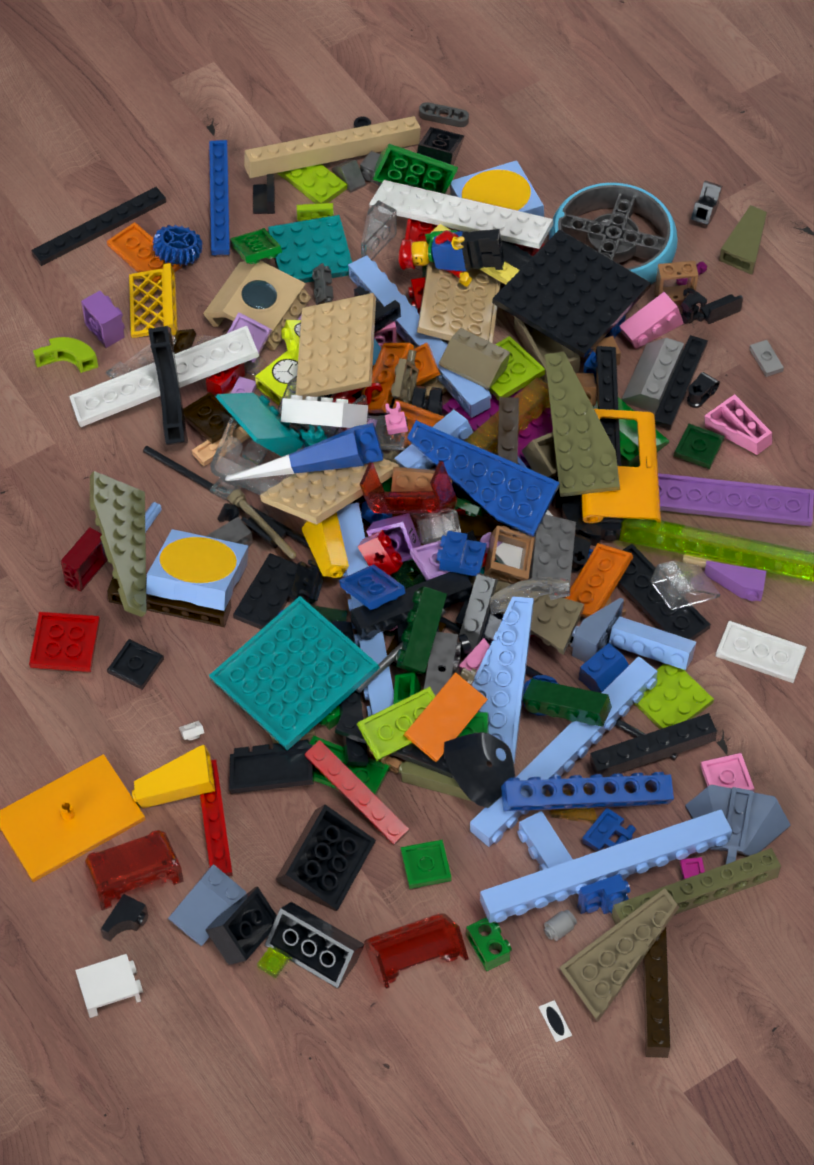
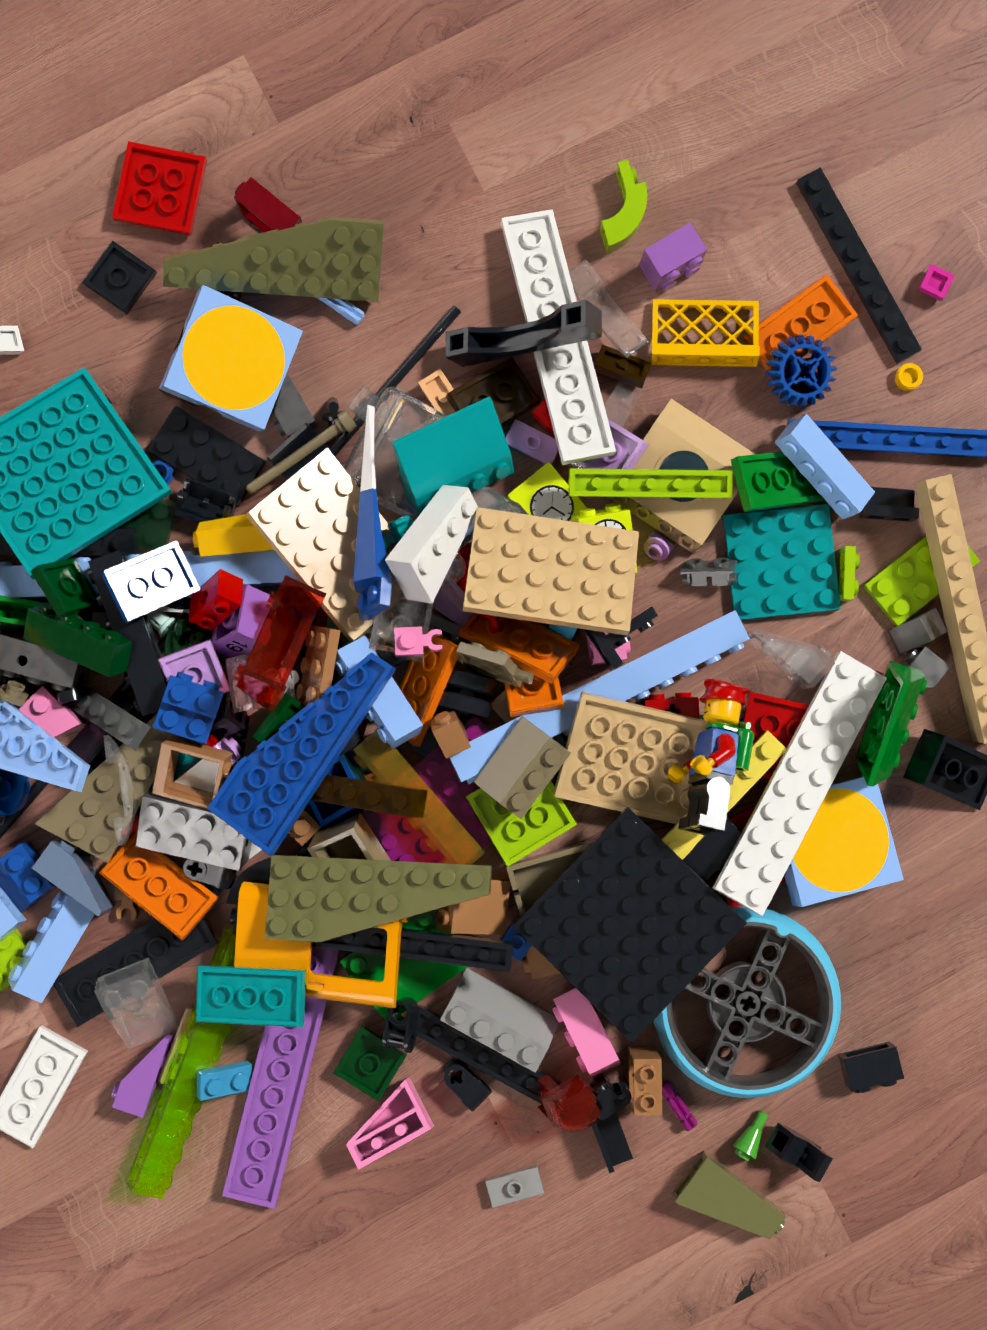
camera: 90 degrees right, 30 degrees up
none -> dark green plate [30,558,99,618]
none -> teal tile [196,965,306,1027]
none -> dark azure plate [197,1061,252,1101]
none -> black piece [382,997,419,1053]
none -> medium nougat slope [430,710,471,759]
none -> clear red brick [538,1074,601,1133]
none -> lime plate [568,468,733,498]
none -> bright green cone [732,1110,769,1162]
none -> light blue brick [774,414,875,520]
none -> black piece [838,1041,904,1093]
none -> yellow tile [895,363,923,391]
none -> dark pink plate [917,264,955,301]

